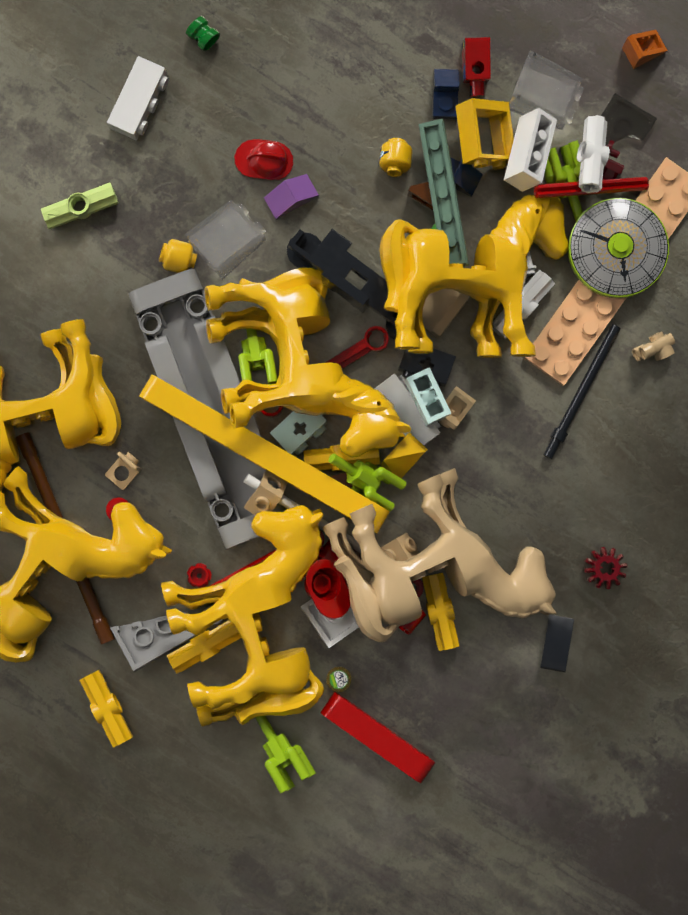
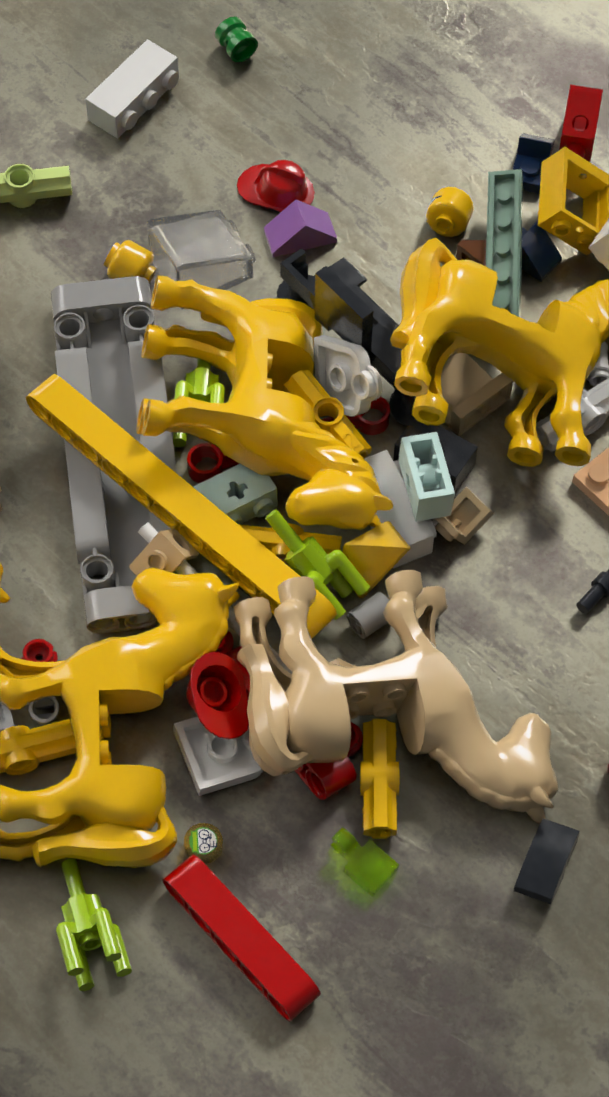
camera: 10 degrees right, 25 degrees down
none -> yellow piece [283,370,372,458]
none -> white plate [314,335,383,416]
none -> clear neon green plate [331,827,399,897]
none -> light grey piece [346,592,389,639]

